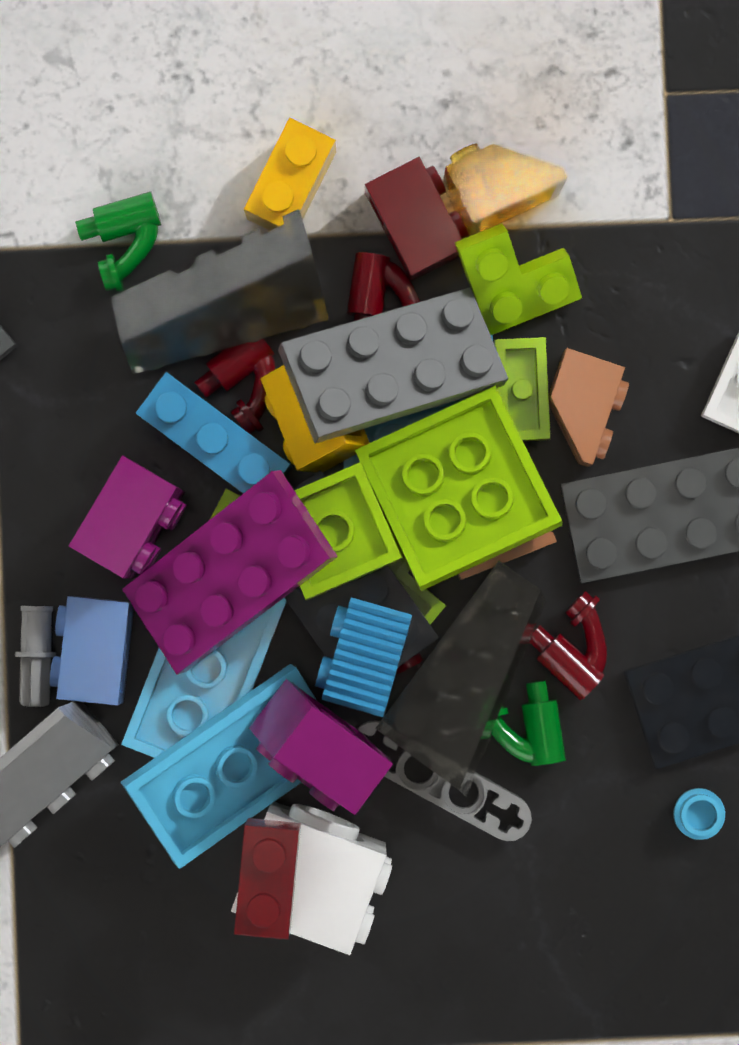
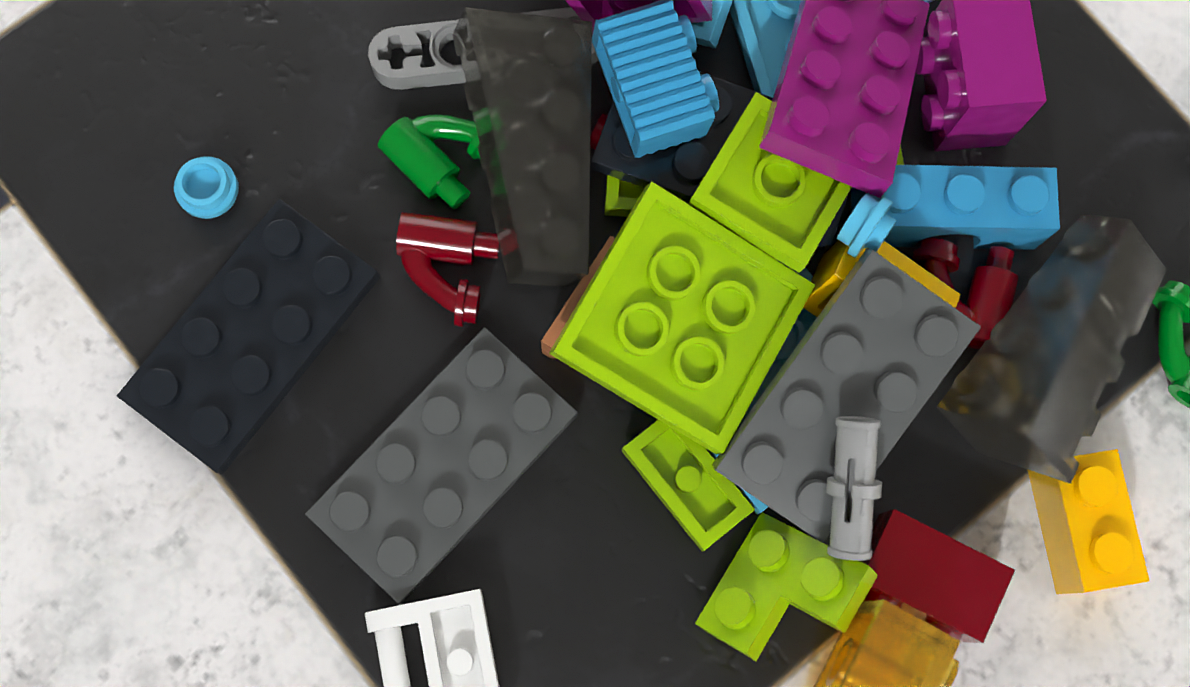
camera: 140 degrees right, 10 degrees down
dark red plant [347,252,420,321] -> none
nougat slope [548,348,629,467] -> none
none -> light grey pin [826,416,882,560]
none -> medium azure plate [837,194,896,259]

